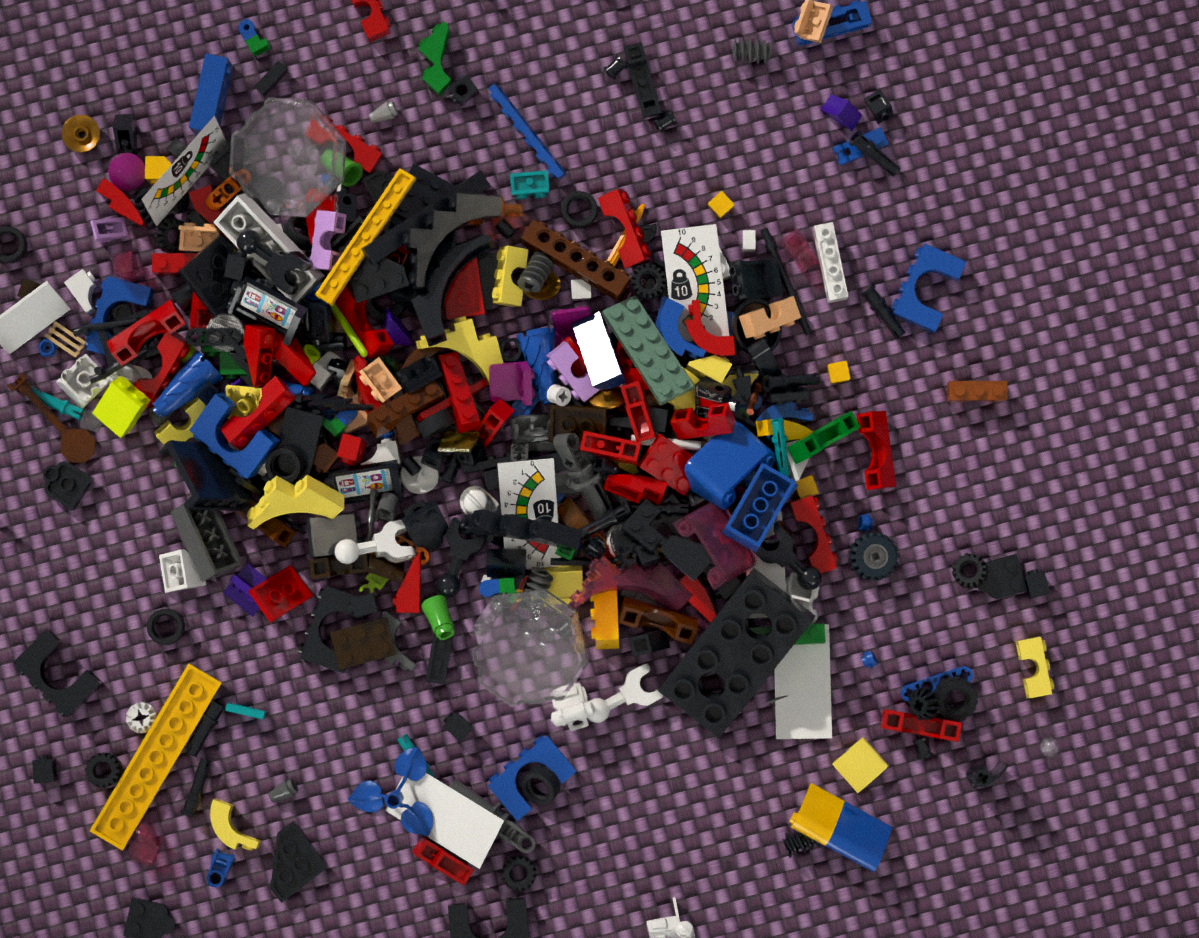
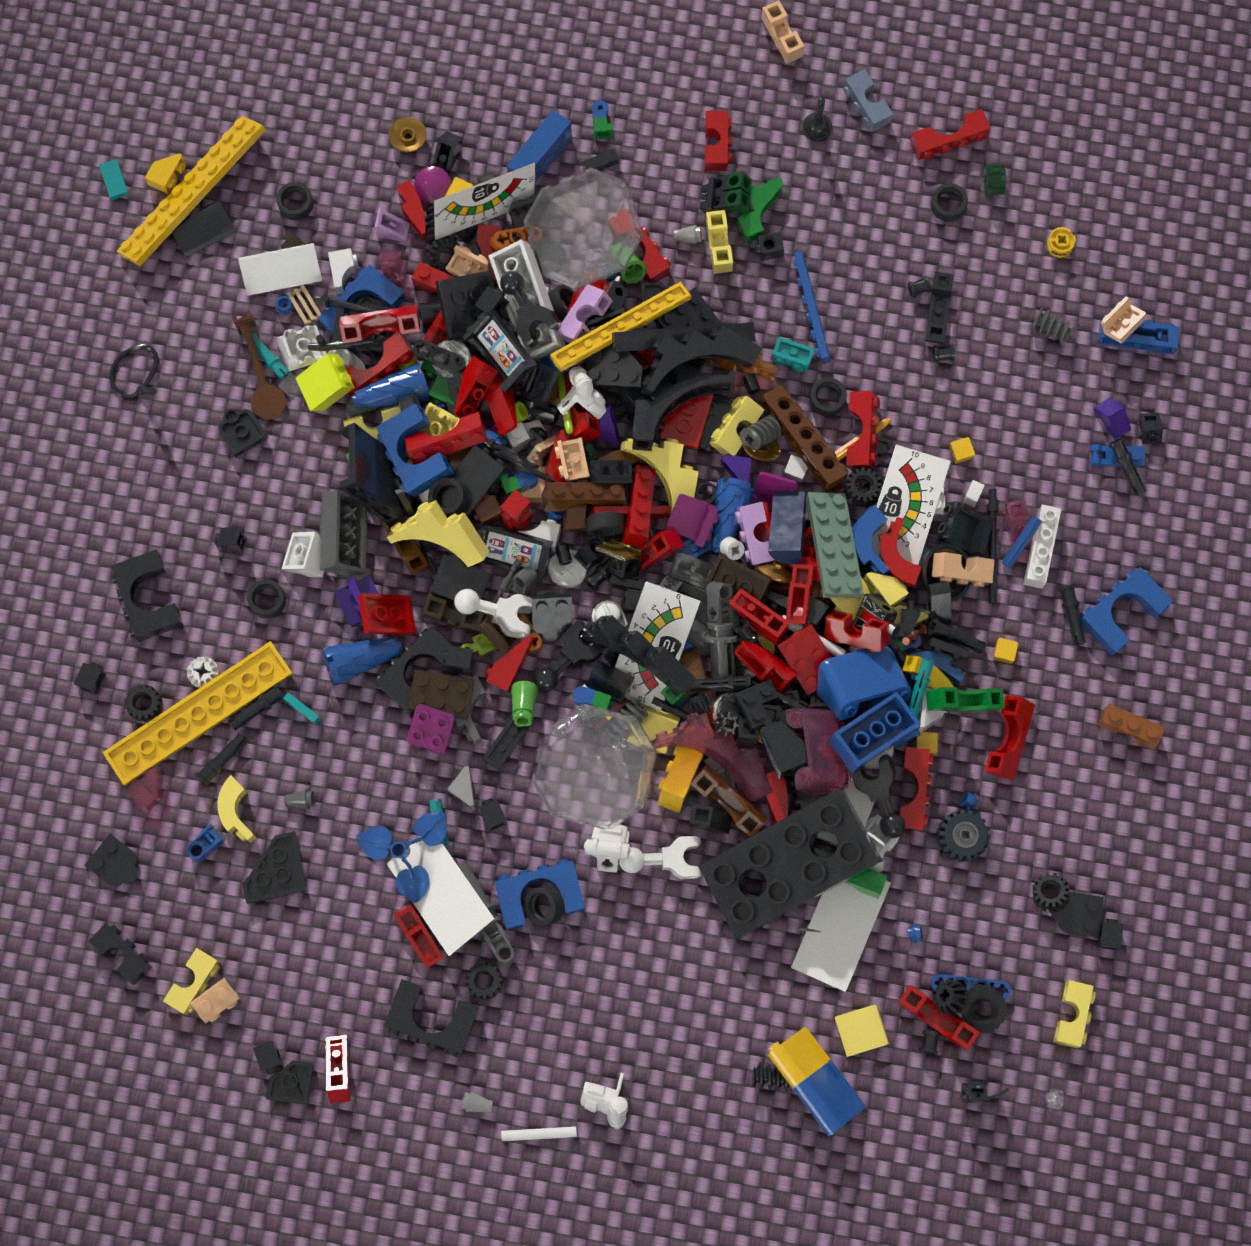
camera: 20 degrees right, 10 degrees down
none -> black slope [214,526,247,556]
none -> blue cone [322,637,402,686]
none -> magenta bracket [406,704,455,754]
none -> light grey slope [447,766,475,809]
none -> white piece [557,367,606,420]
none -> hips [699,171,752,214]
none -> light yellow arch [706,210,733,274]
none -> dark purple slope [720,455,751,483]
none -> blue axle [1002,516,1042,568]

